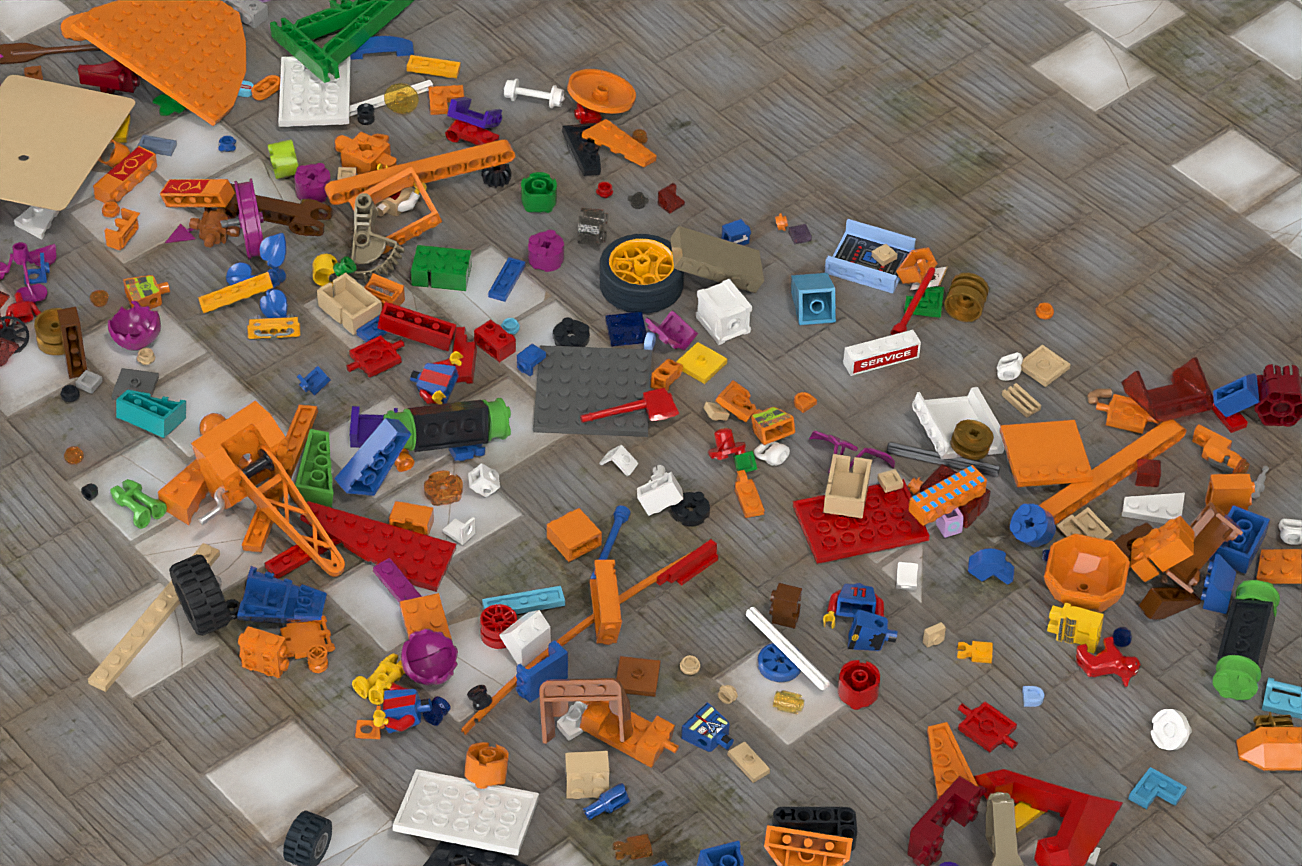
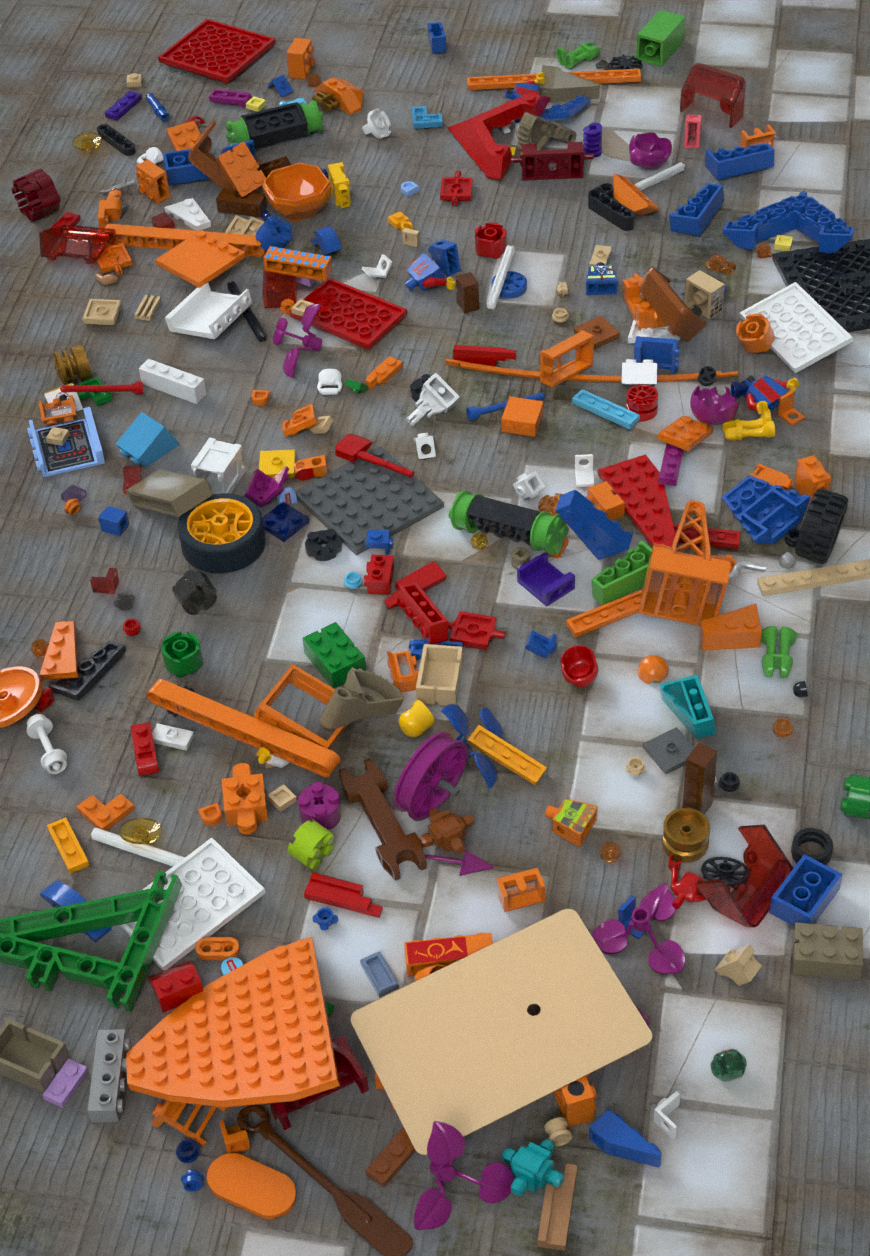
camera: 125 degrees left, 0 degrees up
orange plate [102,201,120,218] -> none
magenta piece [108,300,161,351] -> none
orange brick [159,179,235,207] -> none
light orange piece [247,314,301,339] -> none
orange wheel [307,644,328,673] -> none
green wheel [333,256,357,277] -> none
black wheel [357,103,375,125] -> none
torso [410,351,463,405] -> none
dark purple panel [447,97,502,129] -> none
blue tile [488,257,526,302] -> none
magenta brick [528,229,564,272] -> none
red plate [708,428,746,460] -> none
orange torso [751,407,795,445] -> none
clear yellow brick [773,690,805,715] -> none
tan piece [824,454,872,518] -> none
orange wing [927,722,978,799] -> none
pearl gold wheel [950,419,994,460] -> none
white piece [997,352,1023,381] -> none
orange plate [1035,303,1054,319] -> none
red animal [1076,636,1141,687] -> none
blue slope [1213,373,1259,417] -> none
none -> clear red panel [123,466,143,494]
none -> red slope [148,961,203,1013]
none -> red piece [304,872,383,918]
none -> red piece [560,645,599,688]

